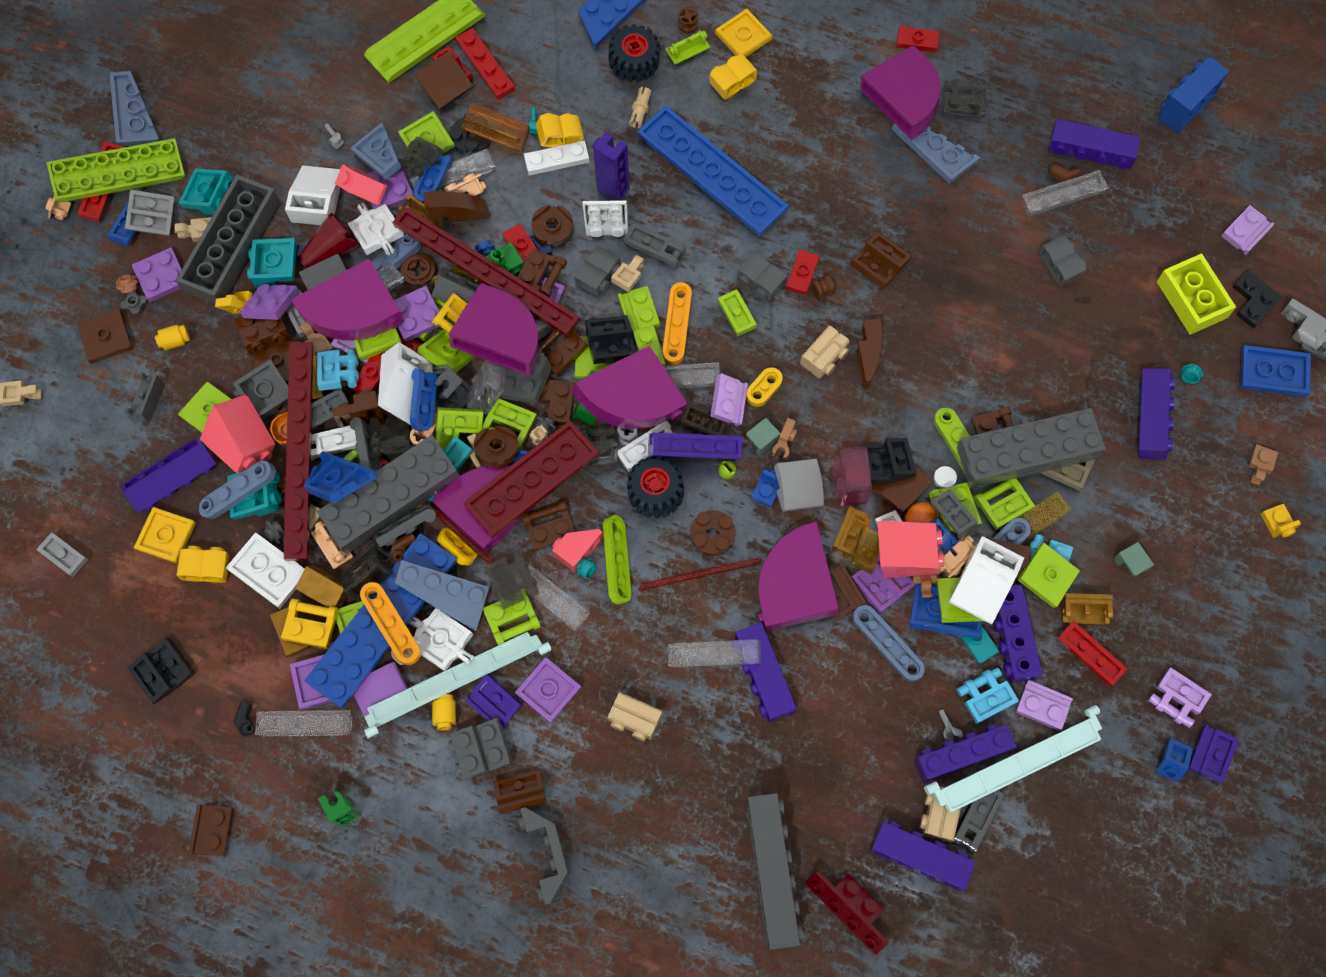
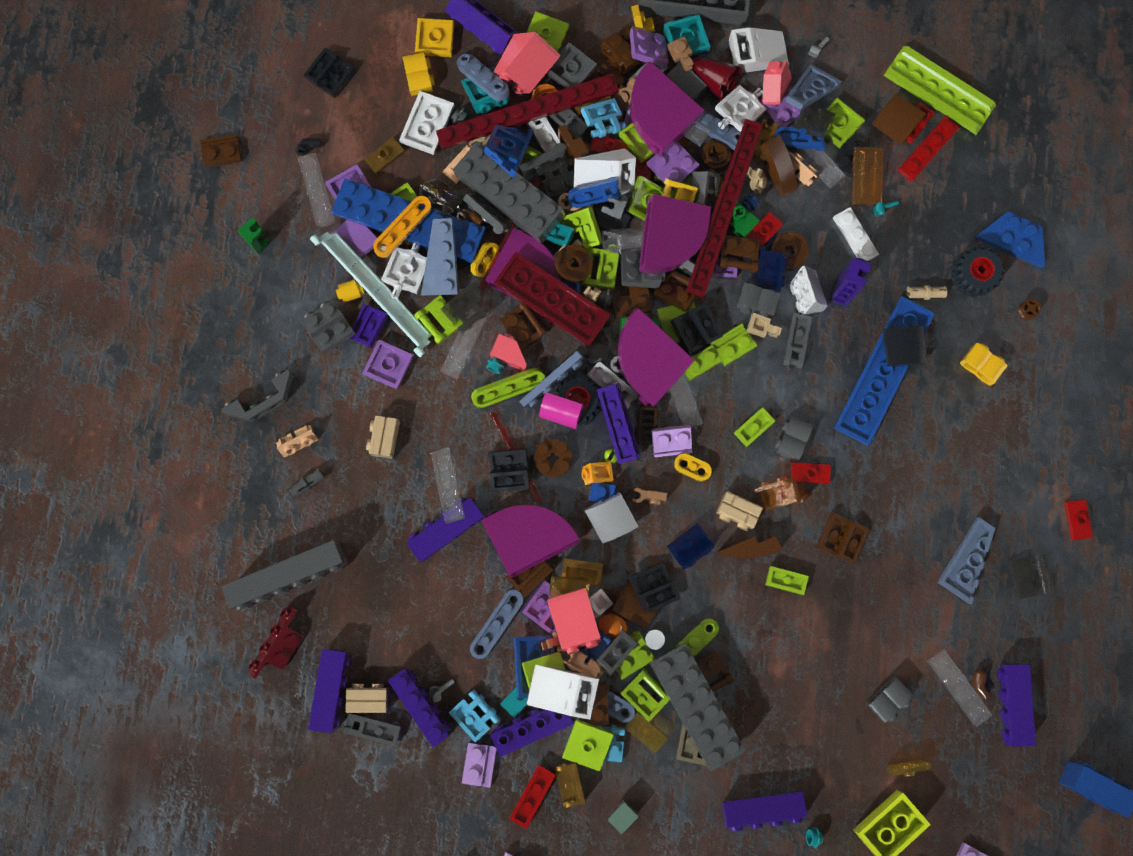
camera: 70 degrees right, 10 degrees up
yellow plate [281,598,338,649] -> none
pearl gold hinge [295,565,353,608] -> none
reddish brown plate [493,769,547,815] -> none
yellow brick [536,113,584,147] -> none
light orange plate [662,282,692,365] -> none
lime hinge [665,30,710,65] -> none
yellow plate [715,9,772,57] -> none
sand green panel [746,418,781,457] -> none
clear pink brick [832,446,872,506] -> none
magenta brick [860,45,940,140] -> none
light aqua piece [924,705,1102,813] -> none
none -> light nougat hinge [276,425,318,457]
none -> dark grey pin [285,468,325,500]
none -> black slope [488,448,530,492]
none -> sand blue wing [519,351,589,408]
none -> dark pink brick [539,392,583,429]
none -> light orange bracket [582,462,614,485]
none -> clear blue bracket [666,523,715,569]
none -> medium nougat plate [667,36,694,72]
none -> tan plate [746,167,767,195]
none -> clear orange bracket [754,476,801,511]
none -> clear blue bracket [756,250,788,291]
none -> lime plate [765,566,809,595]
none -> black slope [883,326,928,367]
none -> clear yellow plate [886,759,932,777]

